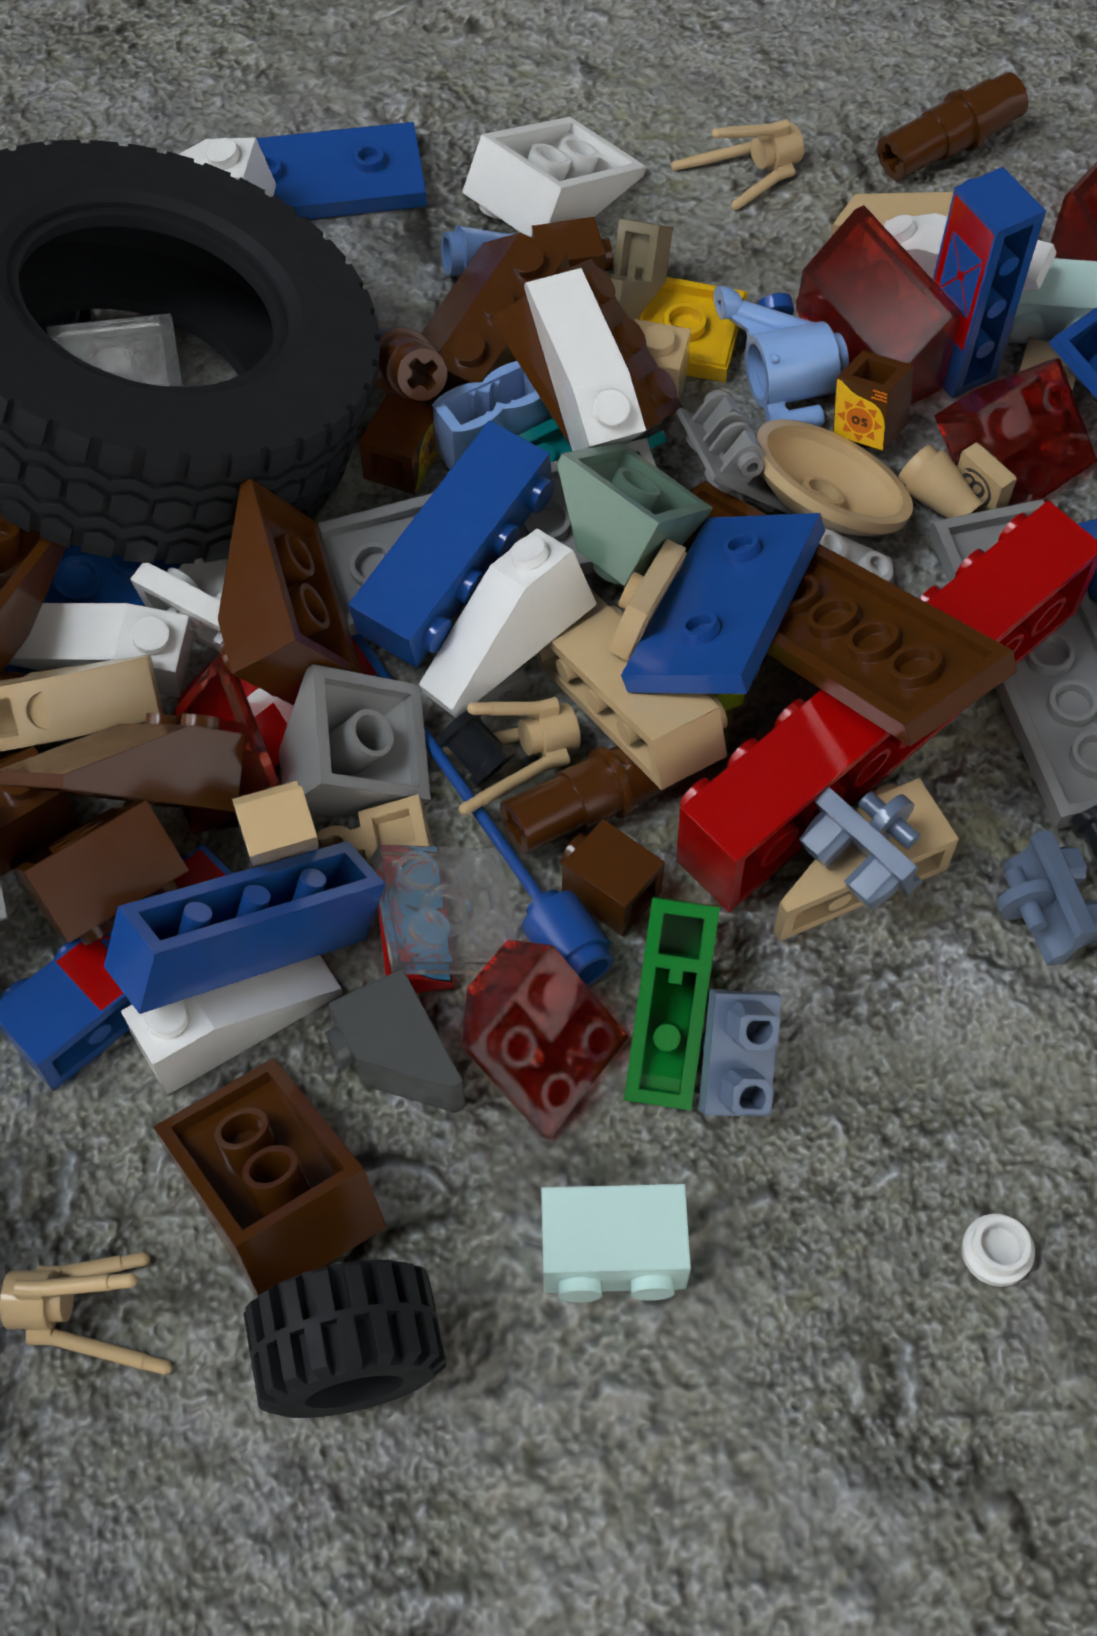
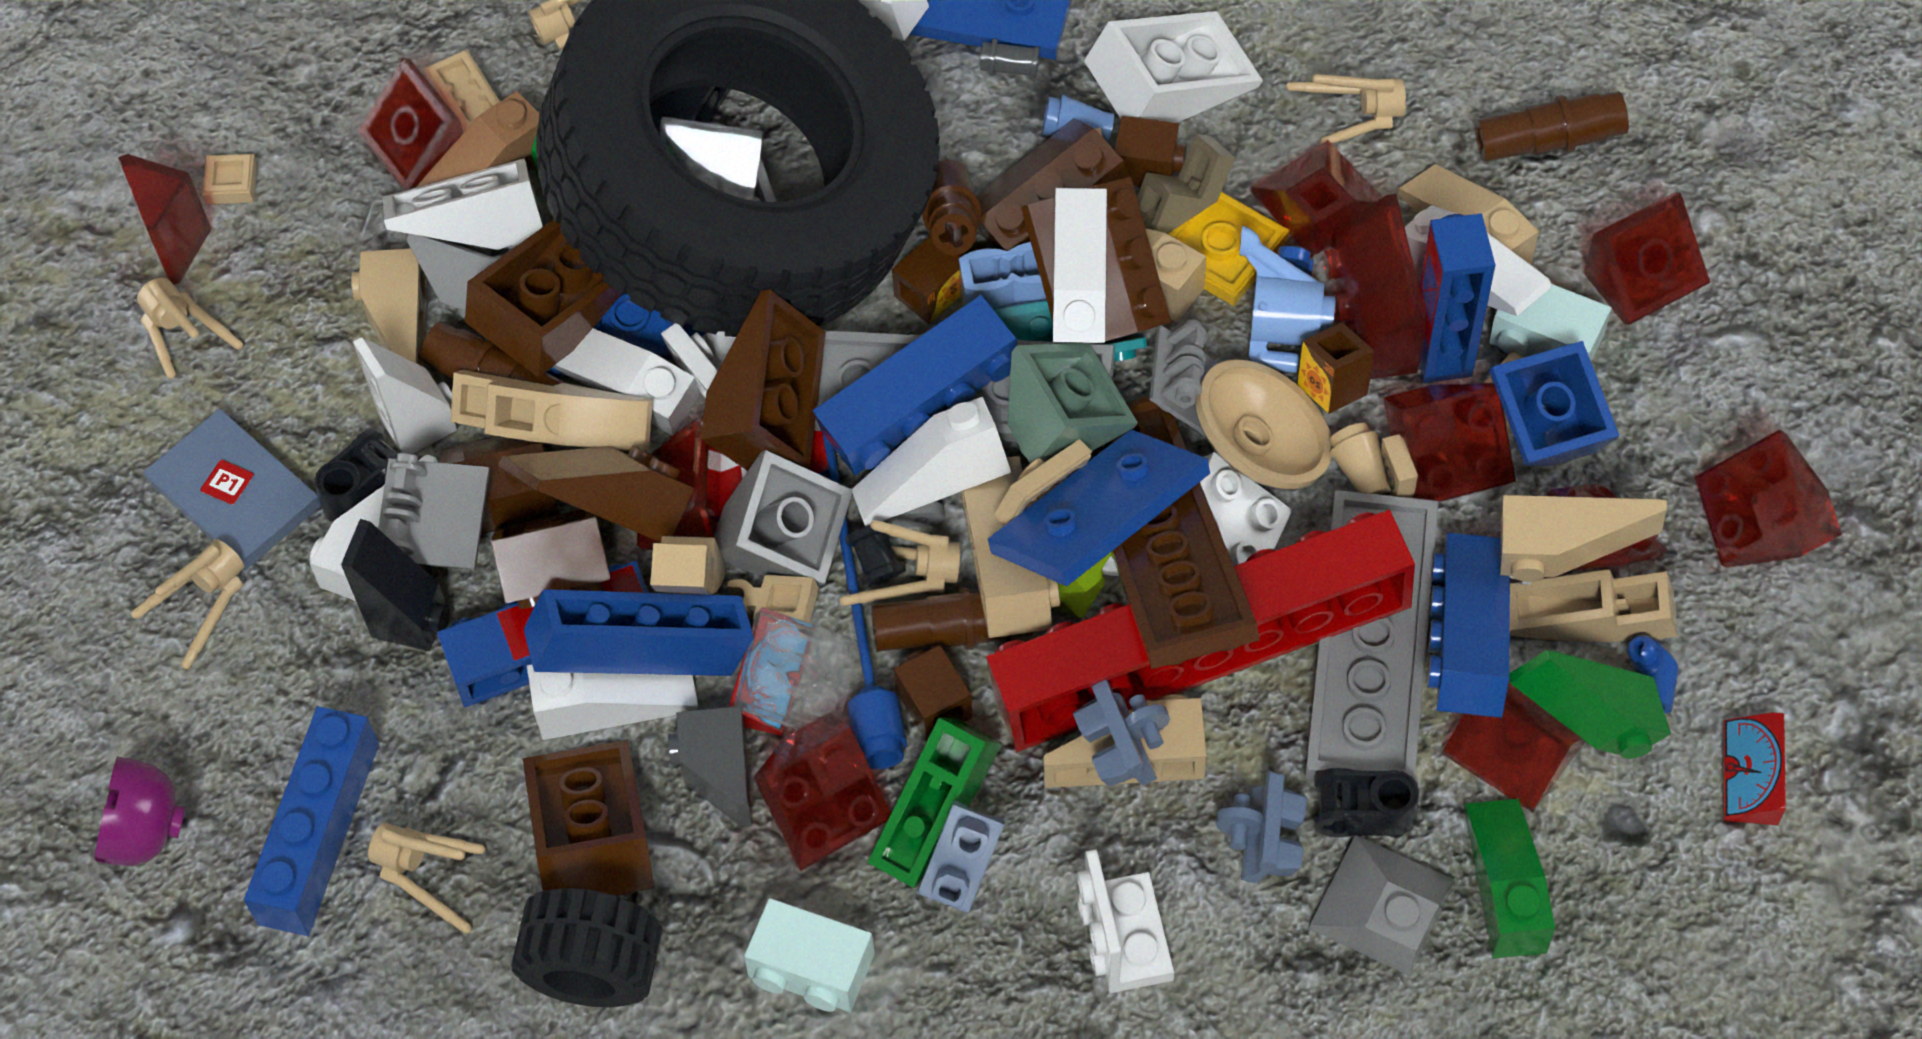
camera: 25 degrees right, 0 degrees up
none -> dark grey pin [980,38,1040,78]
none -> white bracket [1077,849,1174,994]
none -> clear red slope [1251,140,1389,258]

